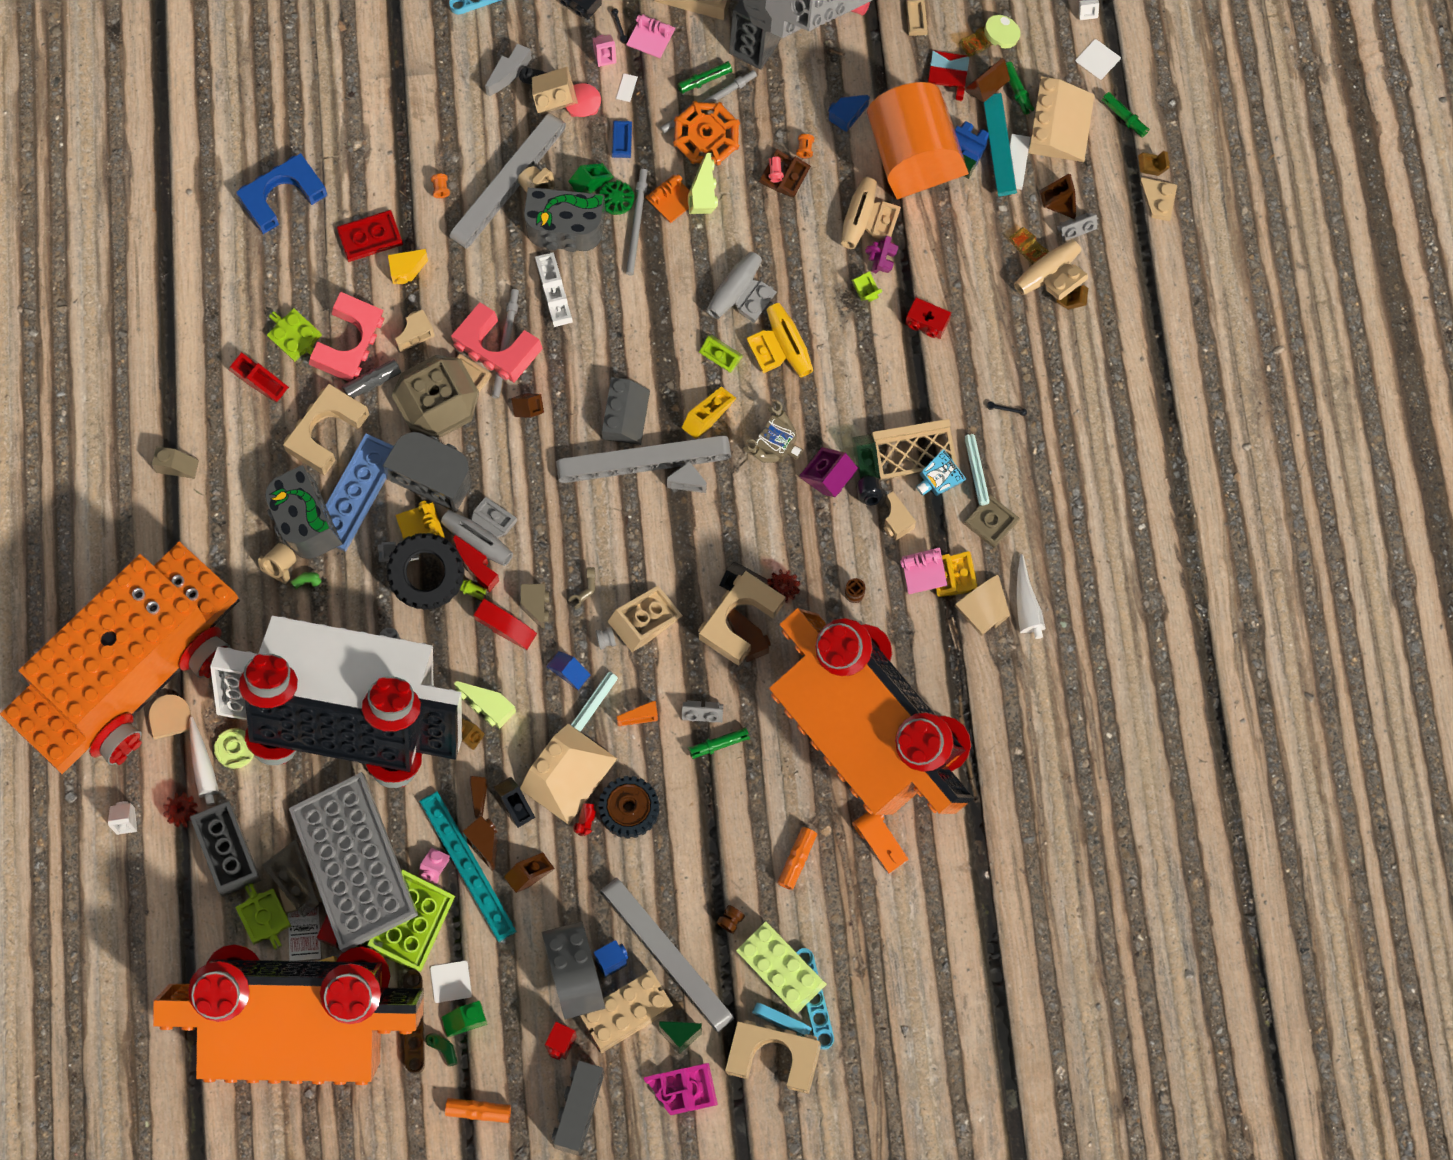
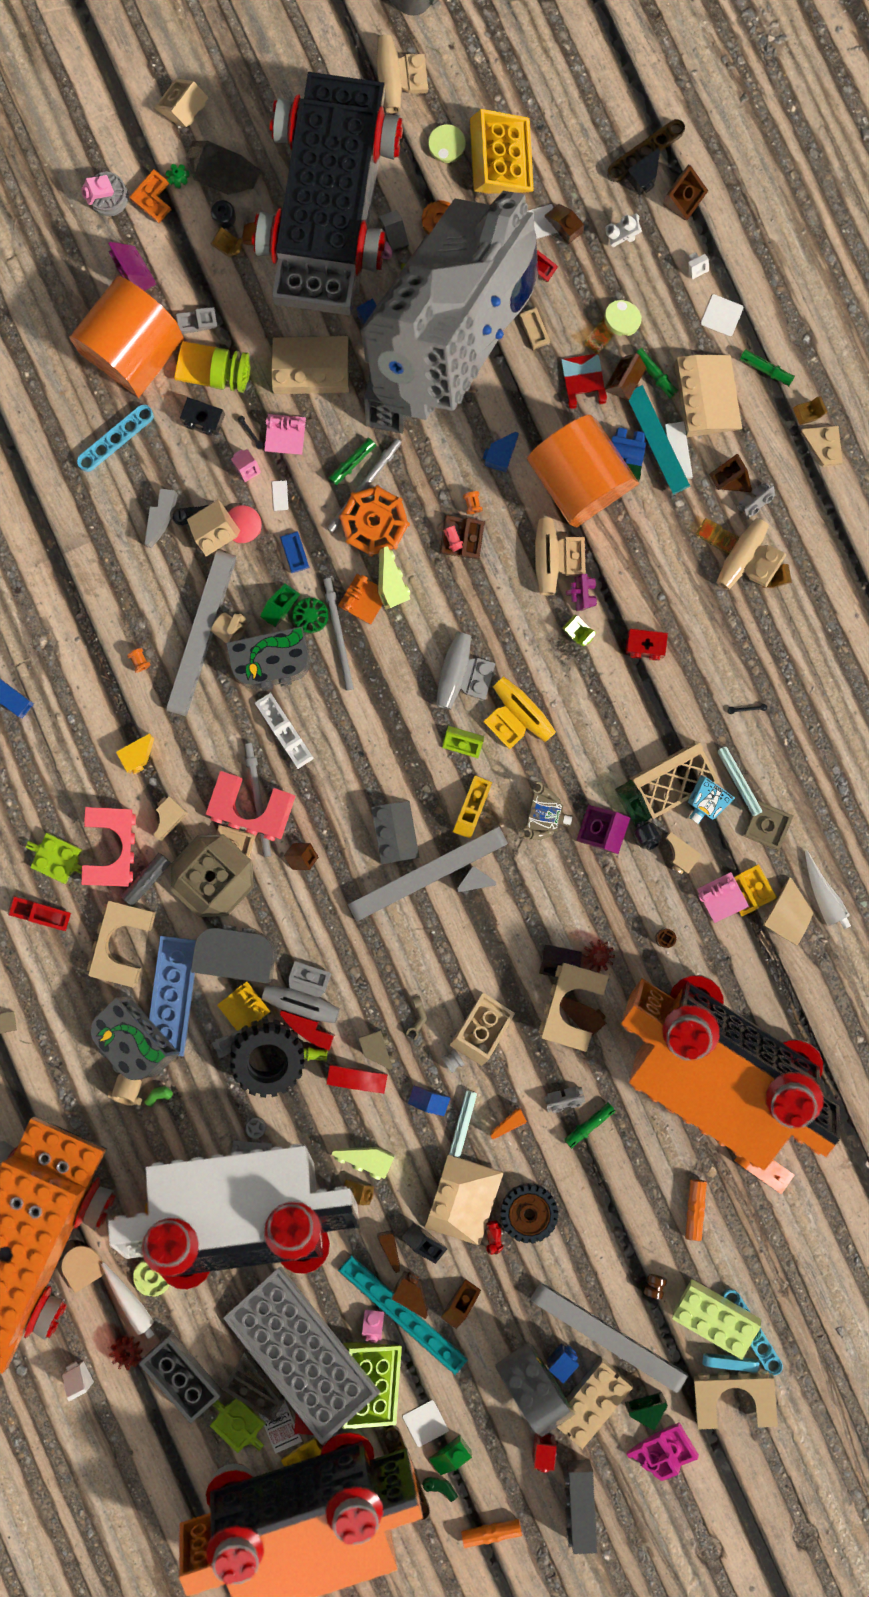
camera: 15 degrees left, 15 degrees up
red tile [337,210,403,262] -> none

